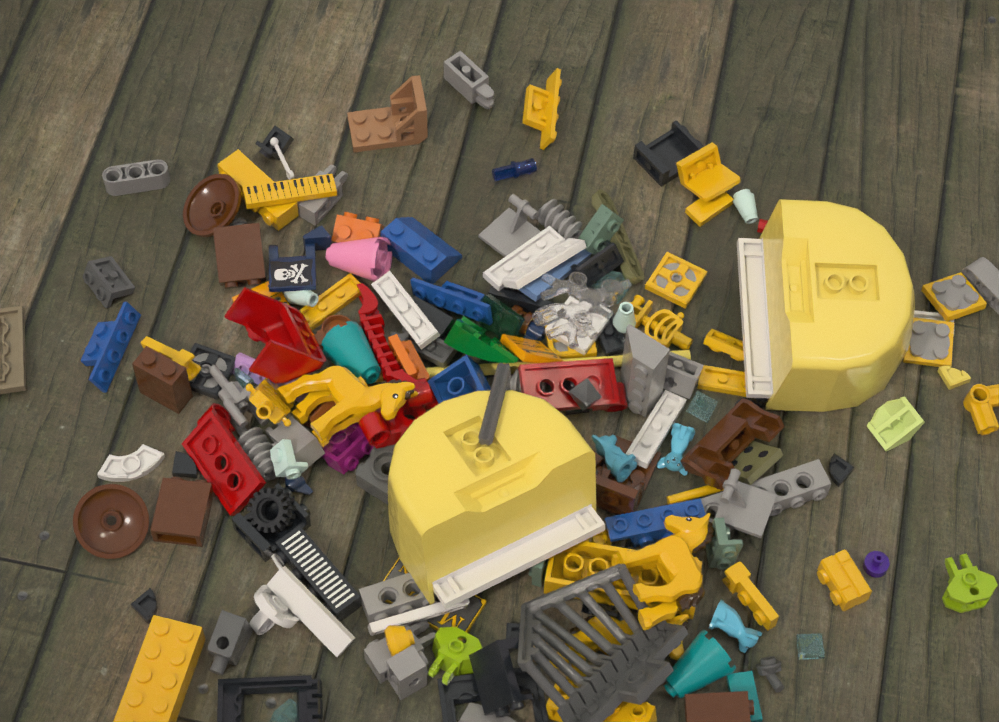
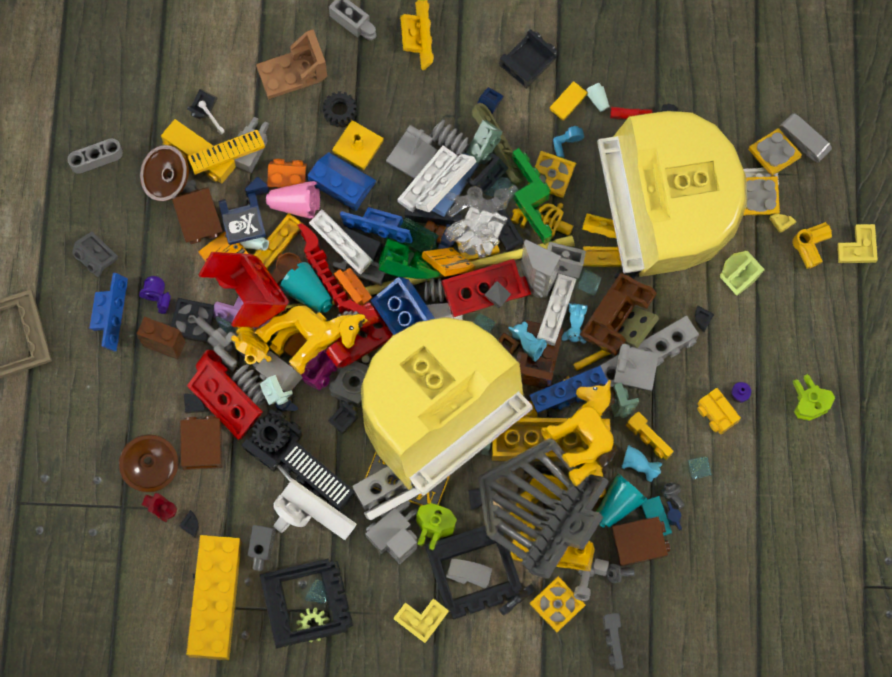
camera: 10 degrees left, 15 degrees up
white tile [97,444,165,482] -> none
yellow plate [140,336,201,381] -> none
yellow cone [384,625,415,657] -> none
black panel [469,637,534,718] -> none
dark grey axle [478,363,511,446] -> none
clear blue axle [492,158,537,181] -> none
light aqua cone [613,302,636,333] -> none
yellow bracket [676,142,741,202] -> none
none -> dark purple piece [139,276,171,314]
none -> dark red hips [142,493,177,522]
none -> black tyre [323,91,357,127]
none -> black bracket [328,401,358,434]
none -> yellow tile [332,120,384,170]
none -> dark blue slope [477,87,504,114]
none -> green bracket [512,148,552,245]
none -> dark azure plate [553,126,584,158]
none -> dark blue piece [667,501,682,531]

